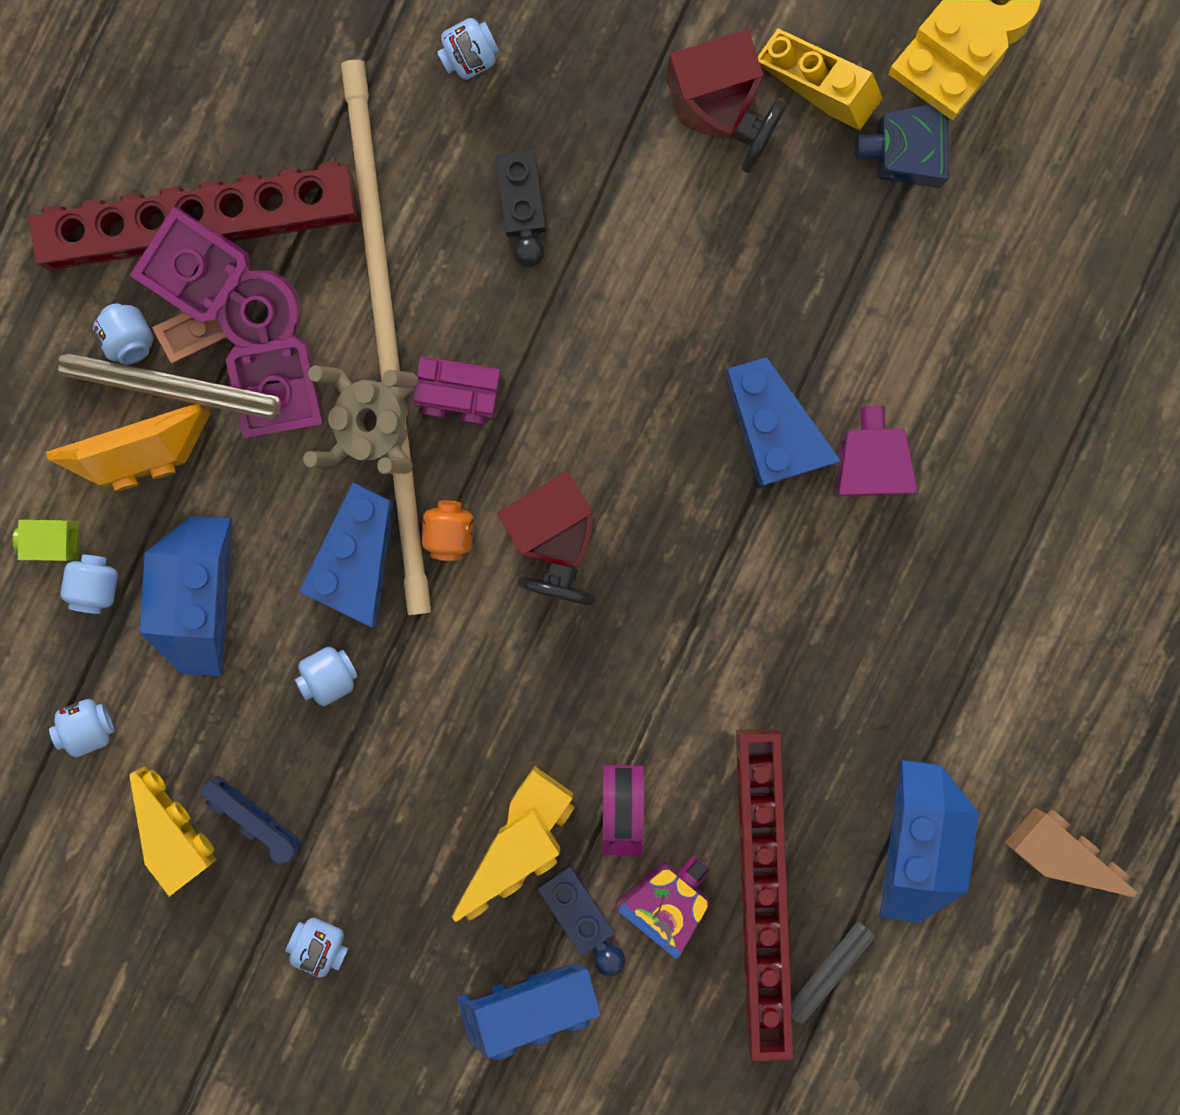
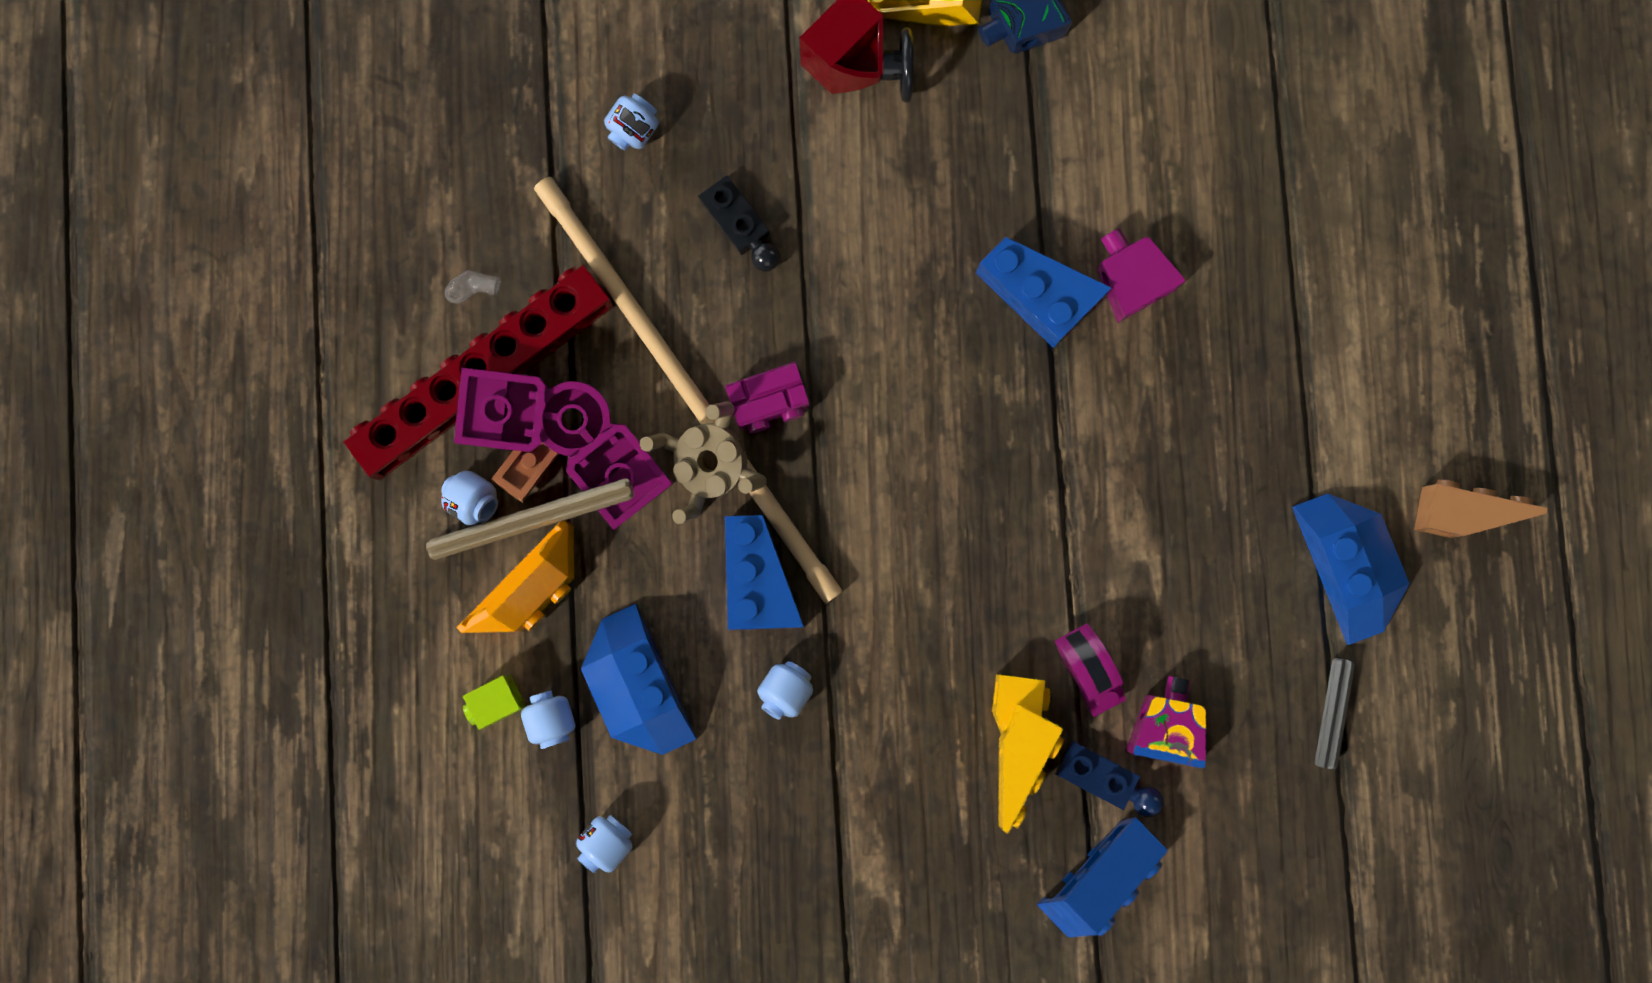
camera: 25 degrees left, 5 degrees down
yellow slope [129,766,217,896] -> none
dark blue plate [200,775,301,864] -> none
light blue head [285,918,348,978] -> none
orange head [421,500,475,561] -> none
dark red piece [497,471,595,605] -> none
dark red brick [736,729,793,1061] -> none
none -> clear arm [445,271,500,304]

